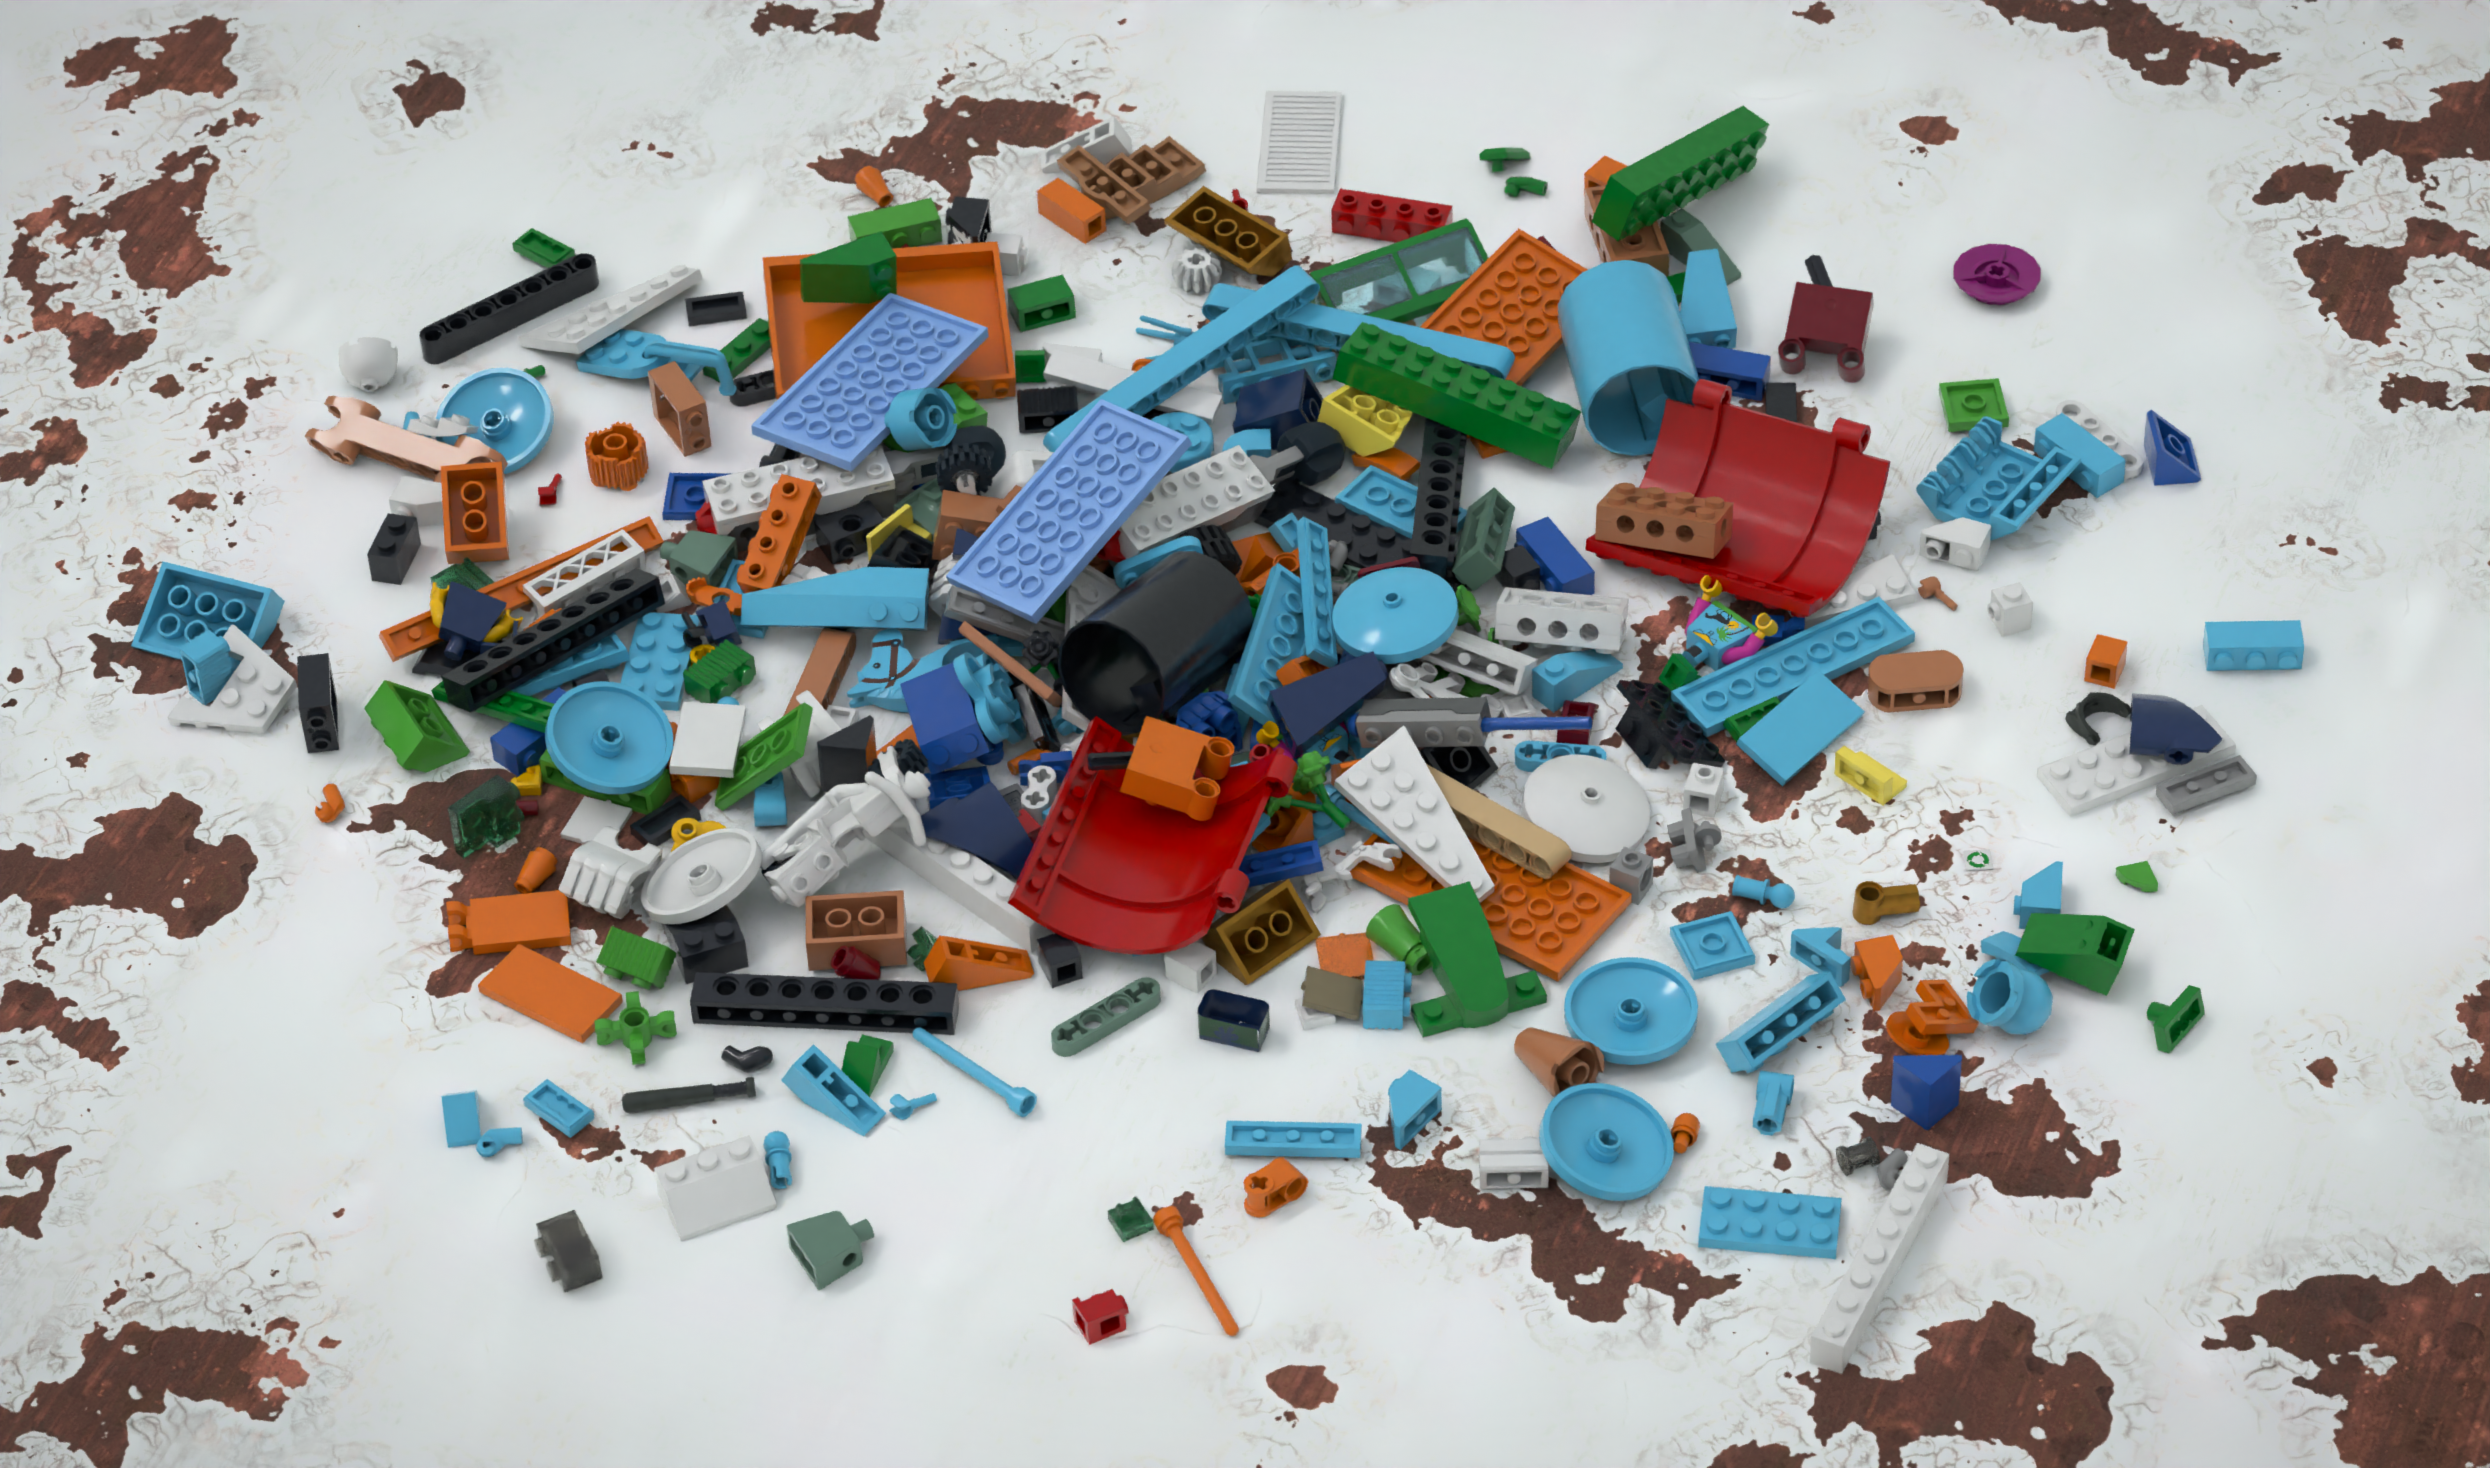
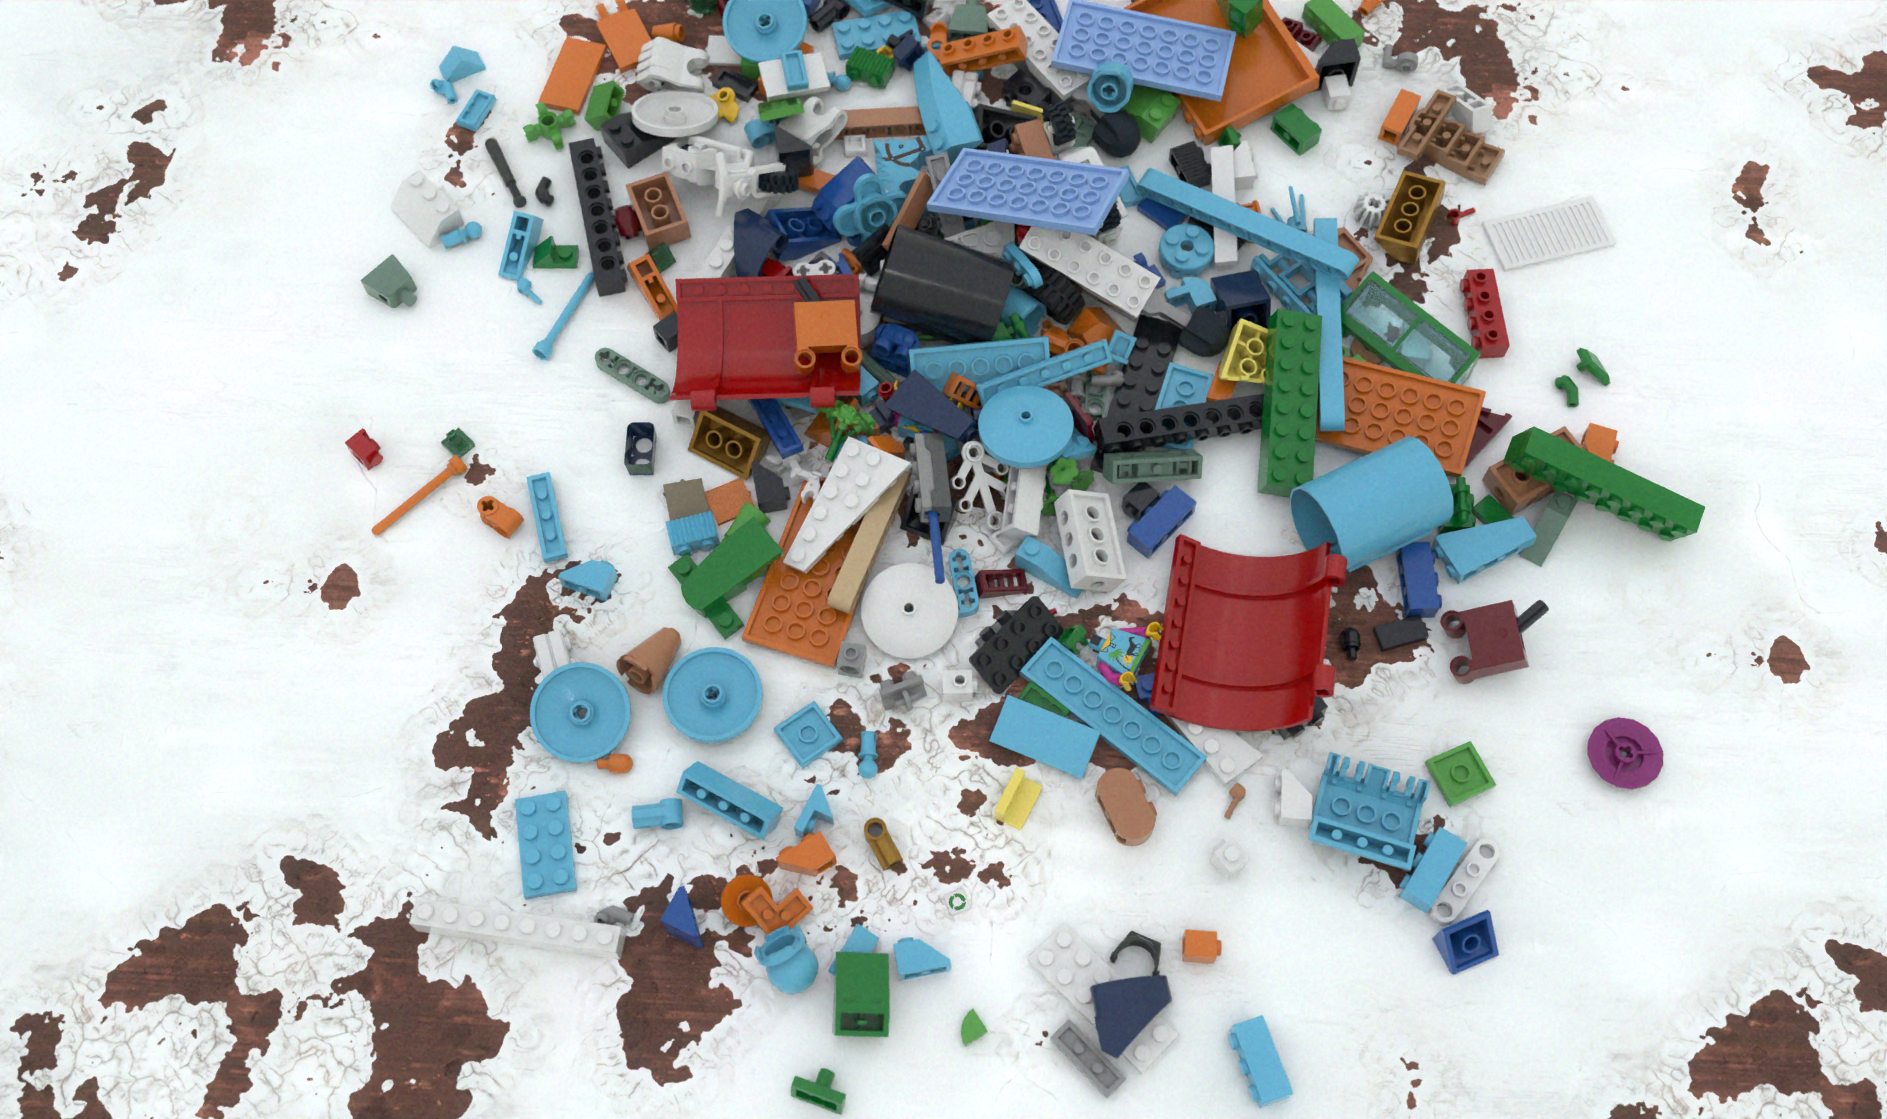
camera: 70 degrees right, 20 degrees up
clear smoke brick [534,1210,603,1293] -> none
nougat brick [1595,483,1734,559] -> none
clear smoke bush [1836,1137,1880,1176] -> none
none -> black slope [751,462,791,513]
none -> medium azure tile [780,49,809,91]
none -> light grey plate [1382,44,1419,73]

